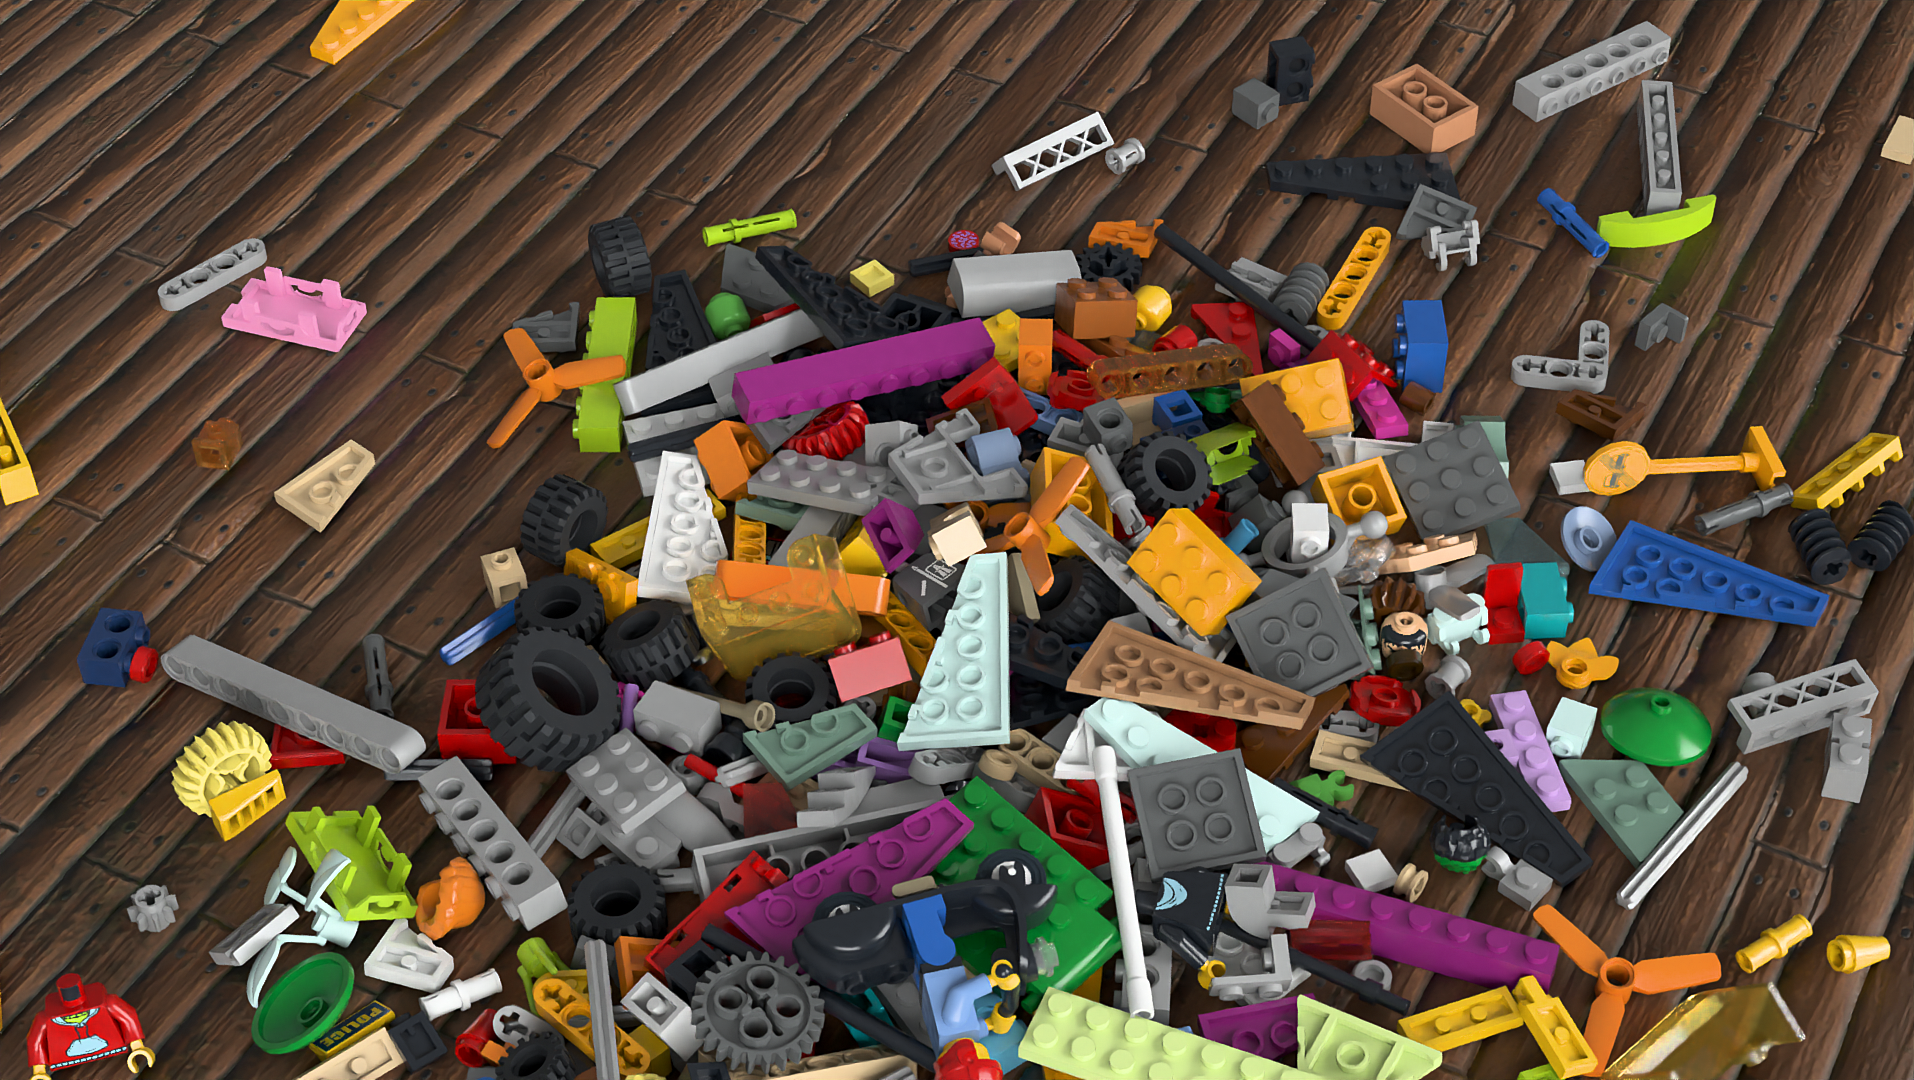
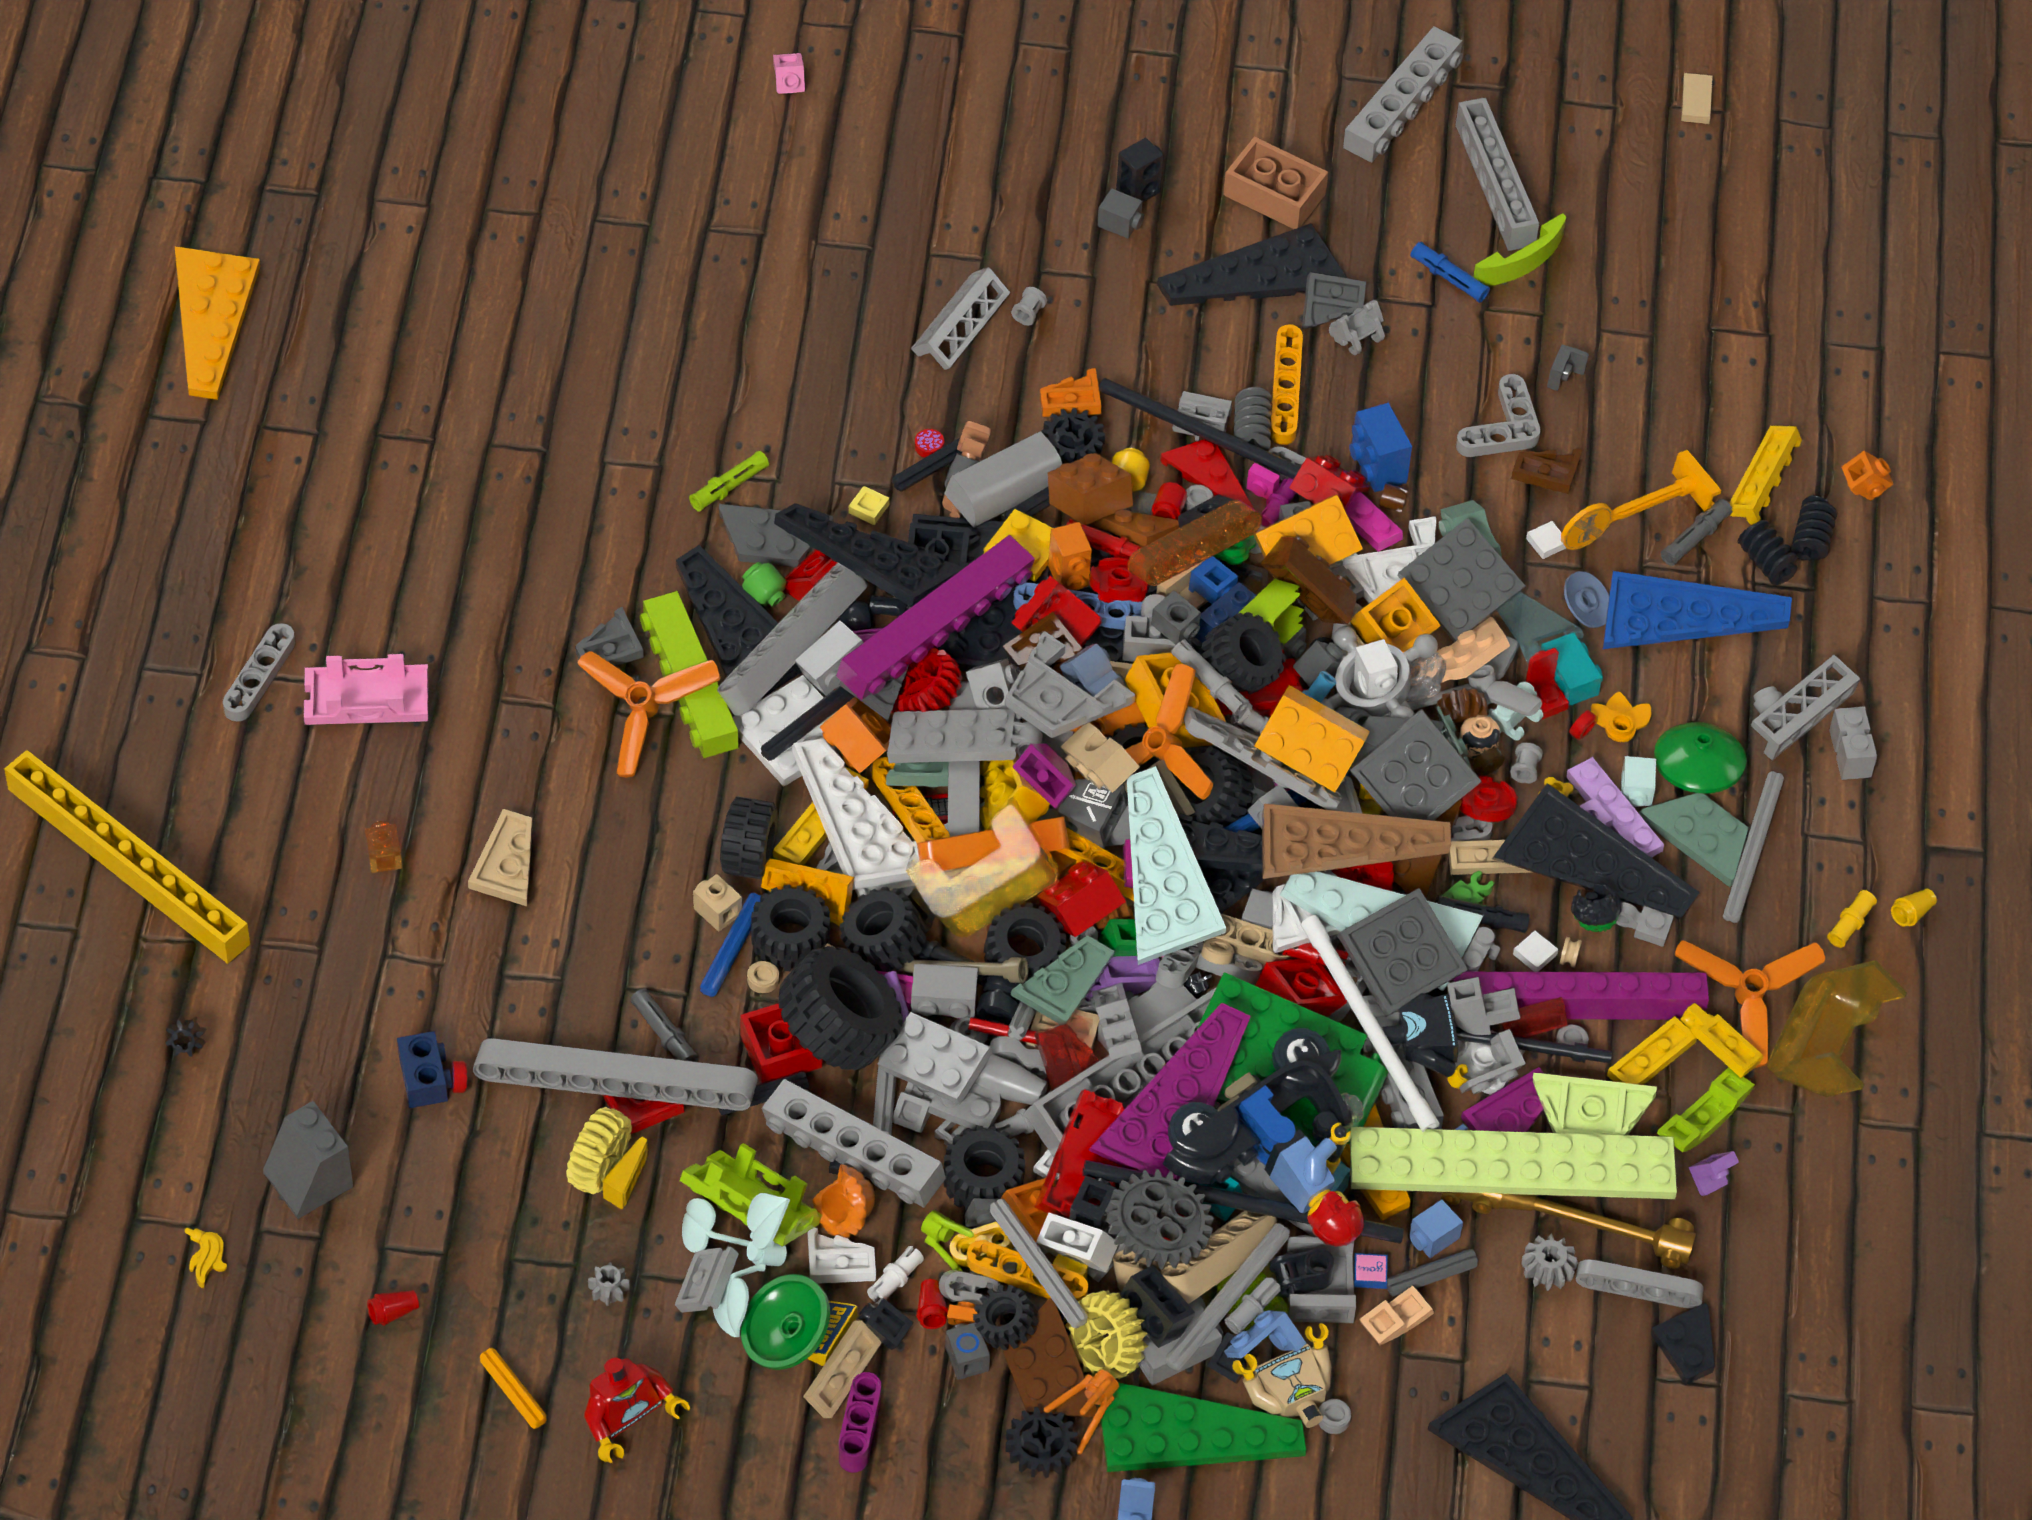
camera: 25 degrees left, 10 degrees up
black tyre [588,215,652,297] -> none

